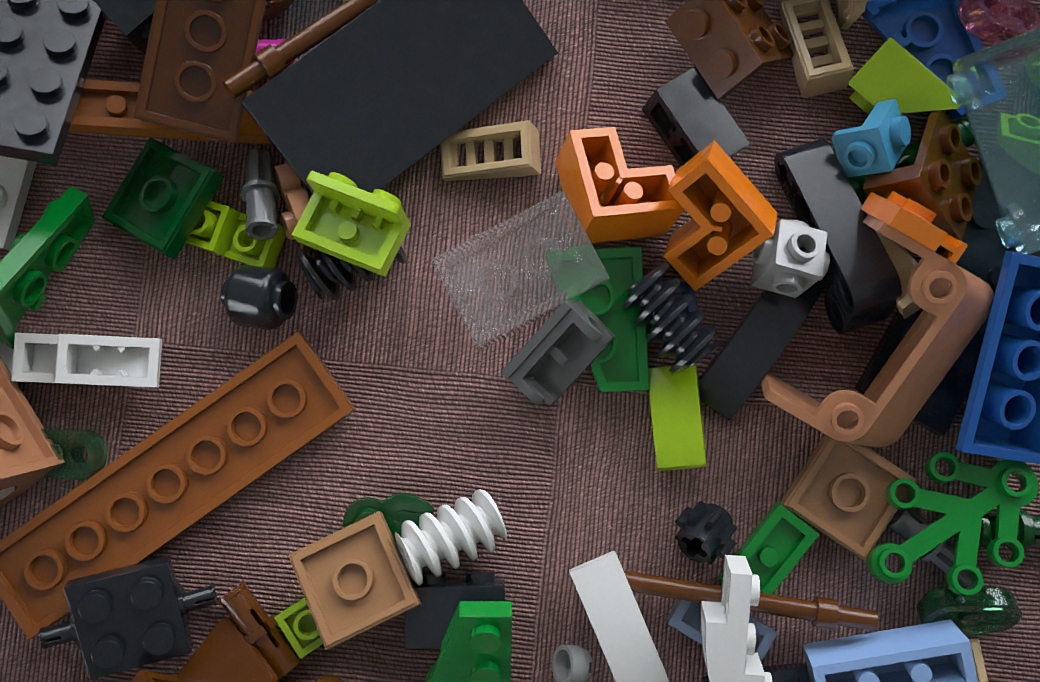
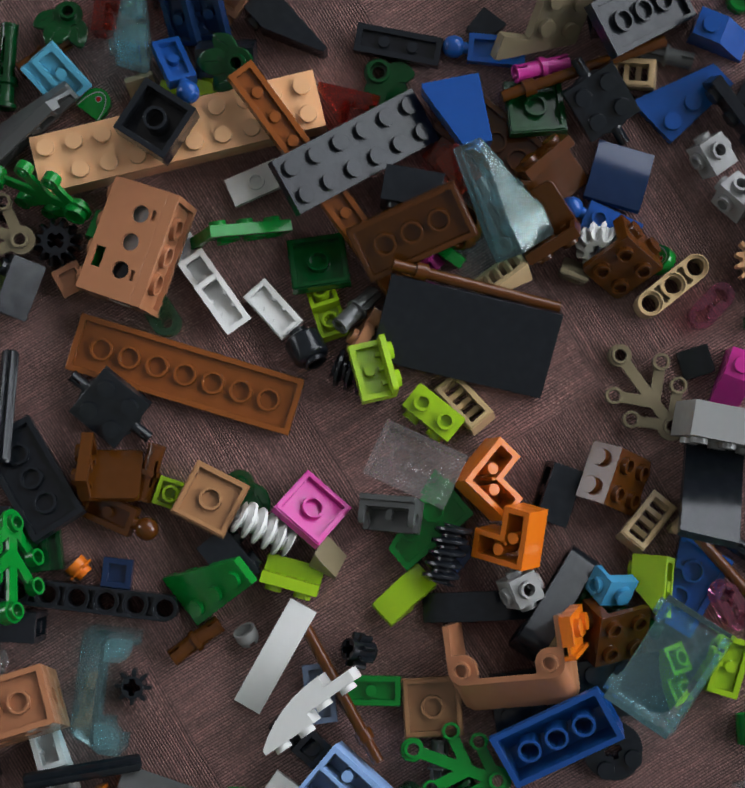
camera: 60 degrees right, 0 degrees up
none -> white plate [243,278,303,341]
none -> lime bracket [259,553,324,601]
none -> dark pink plate [271,470,352,550]
none -> dark tan slope [309,536,347,580]
none -> lime bracket [401,383,465,444]
none -> green tile [438,247,467,269]

